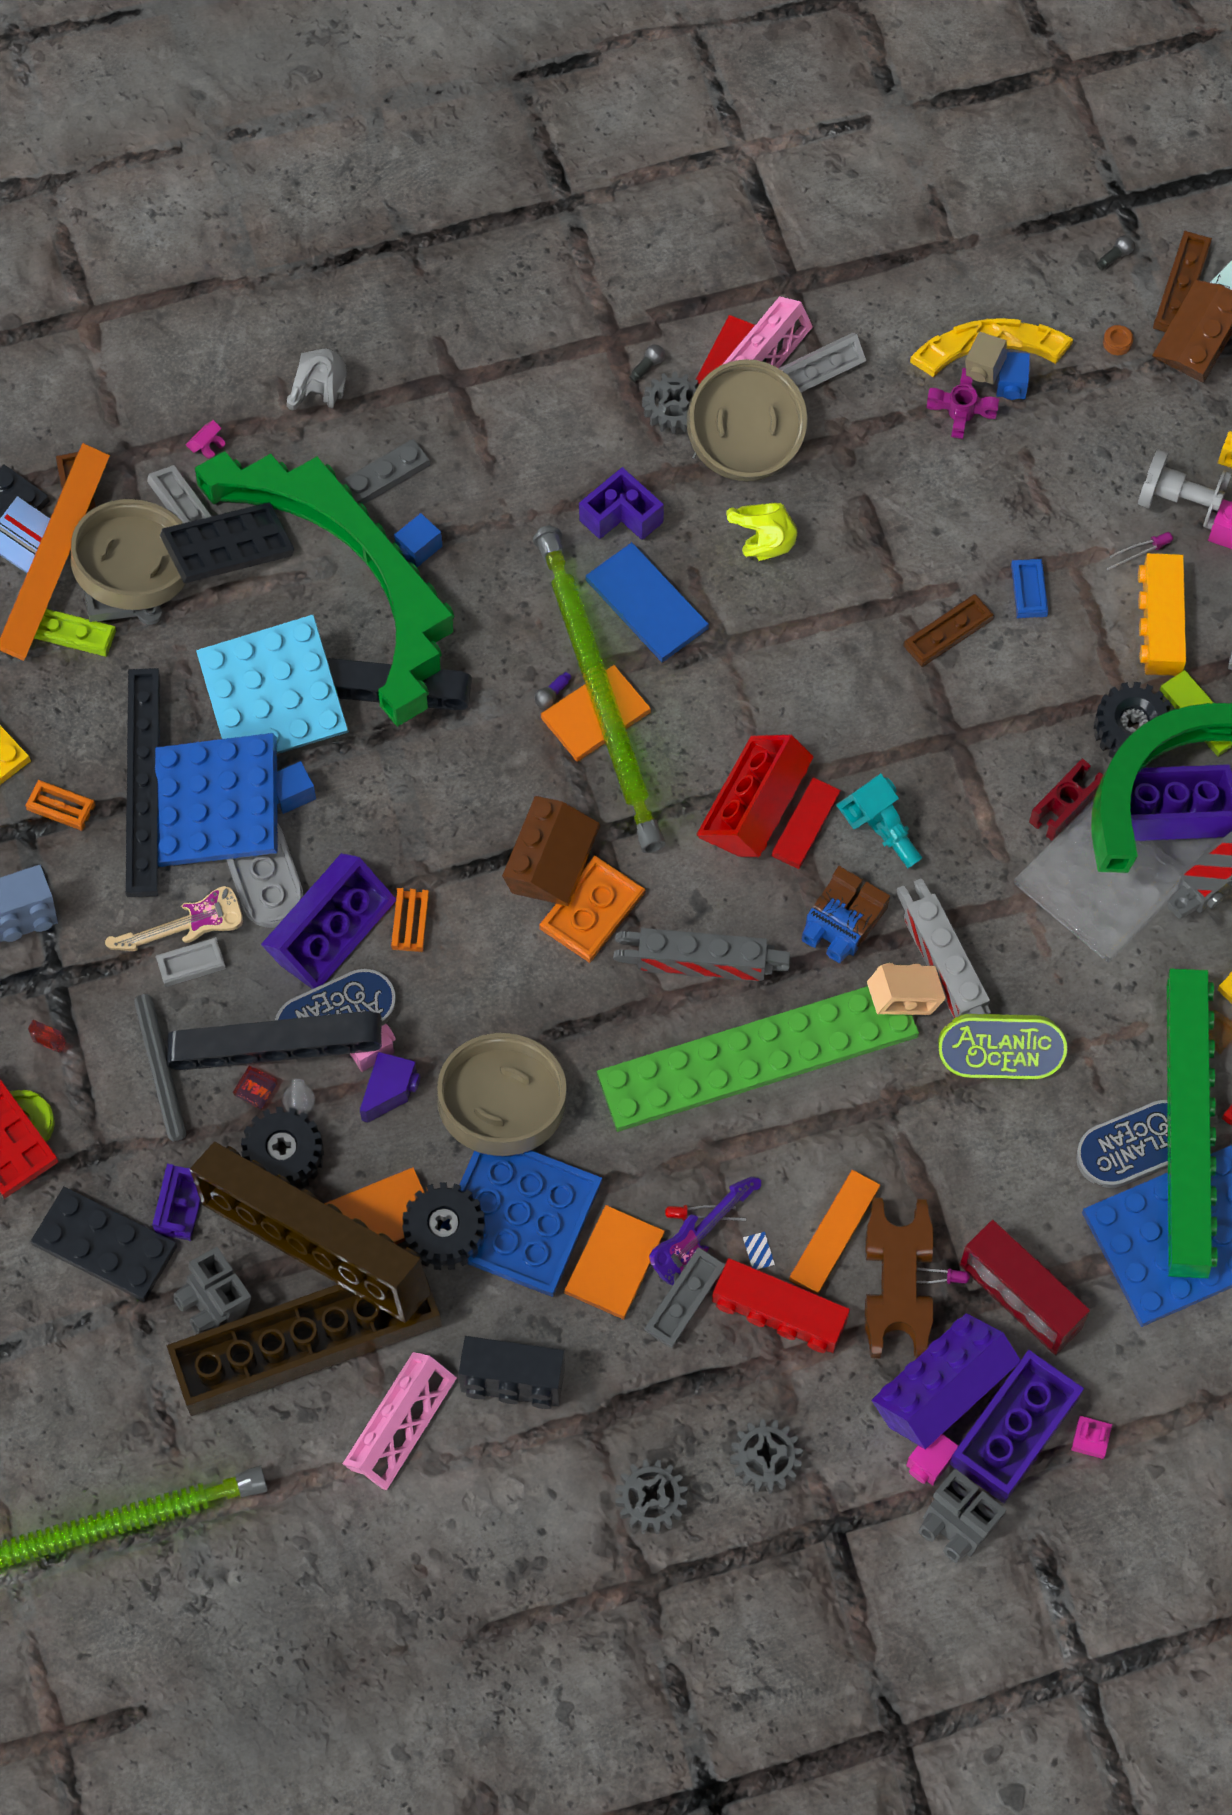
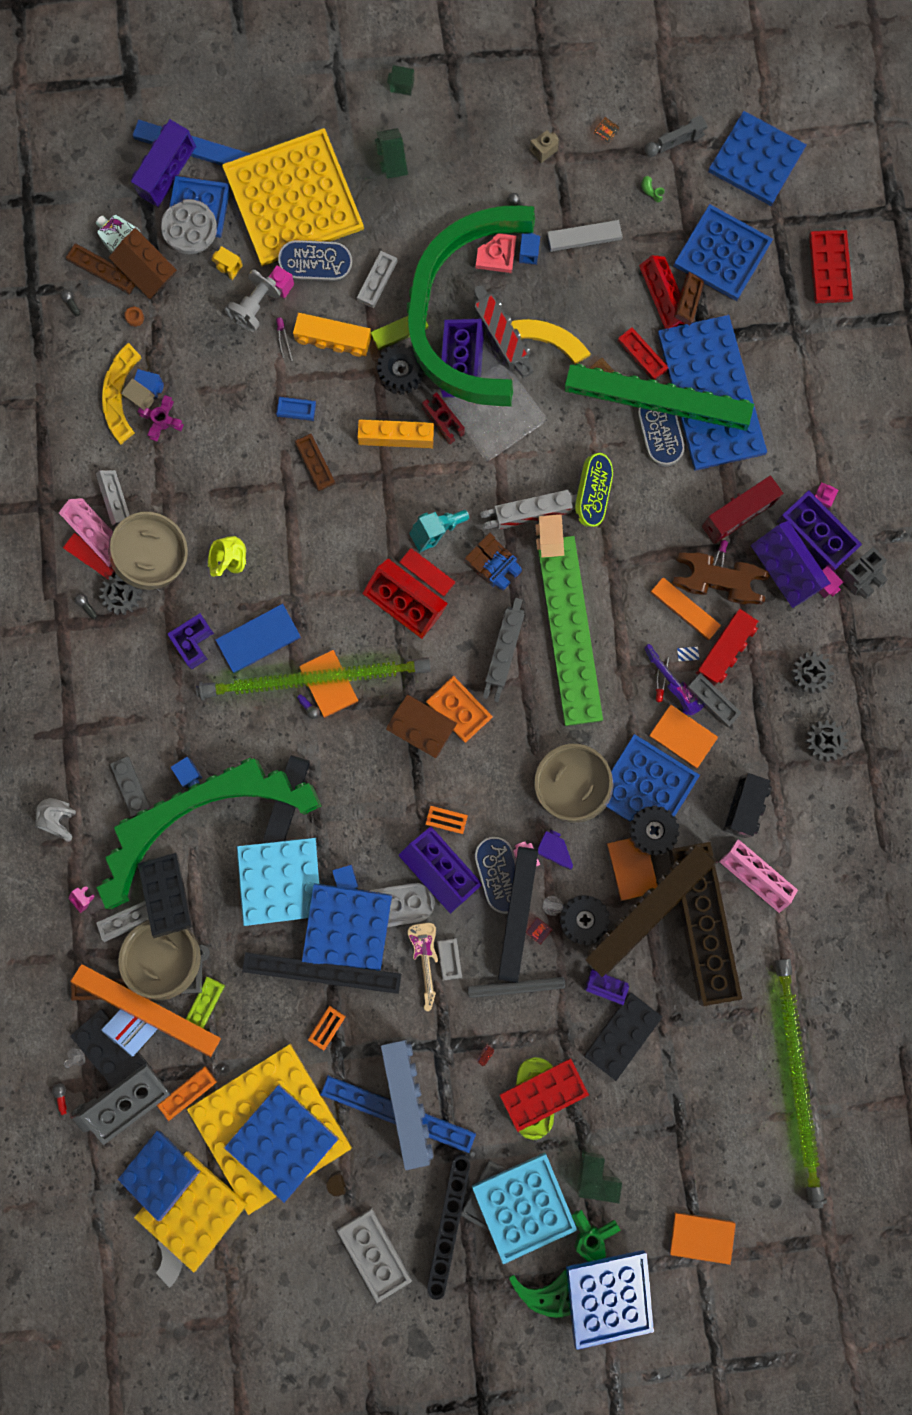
camera: 85 degrees left, 15 degrees up
dark grey hips [173,1247,251,1334] -> none
none -> light orange brick [358,420,434,448]

